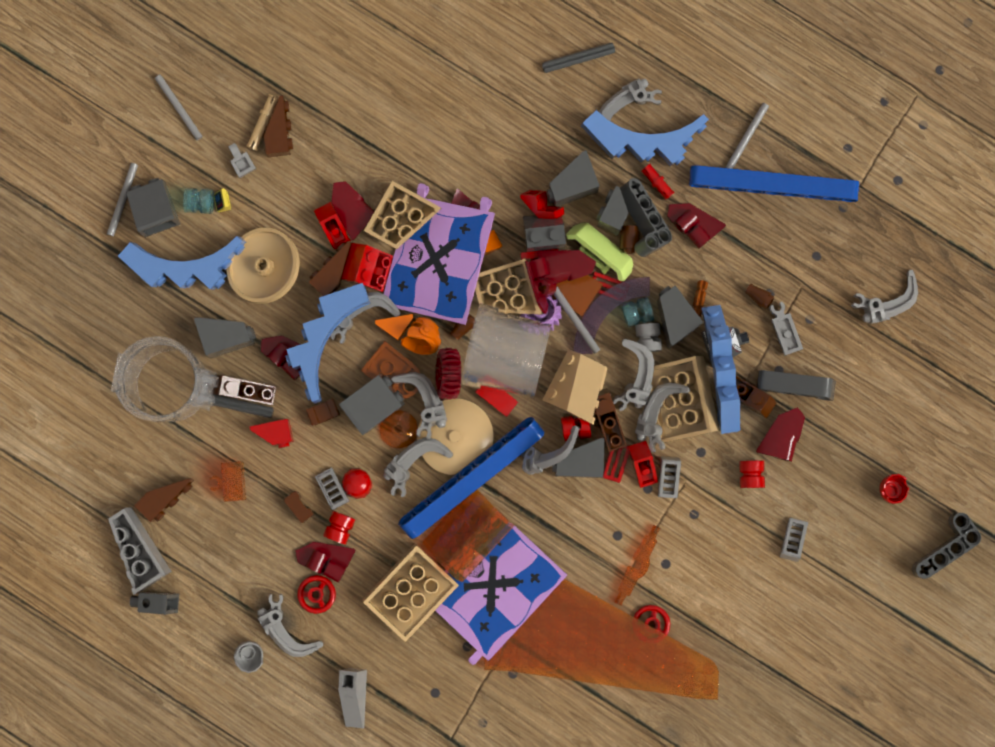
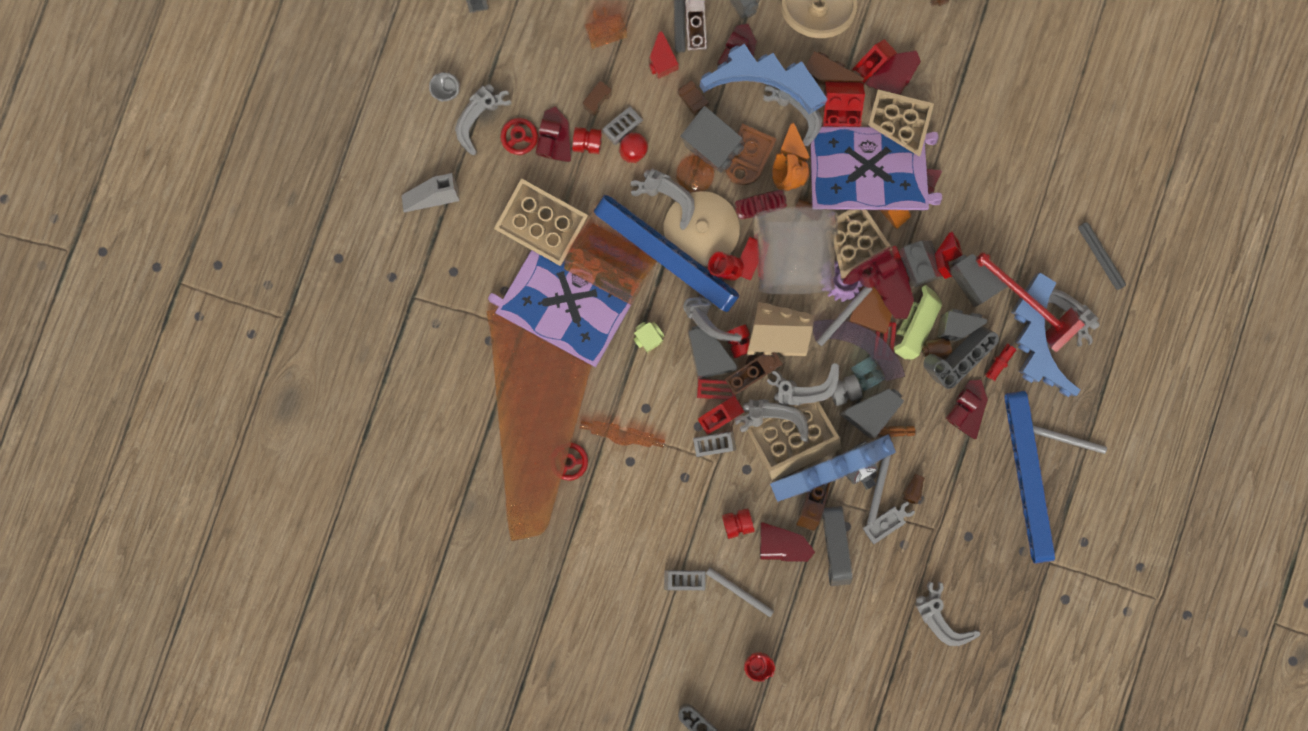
camera: 75 degrees right, 0 degrees up
light grey piece [391,372,447,440] -> none
none -> yellowish green brick [633,322,665,353]
none -> light grey bar [705,567,774,617]
none -> red wheel [708,251,744,281]
none -> light grey bar [867,455,891,525]
none -> red tile [976,252,1085,352]

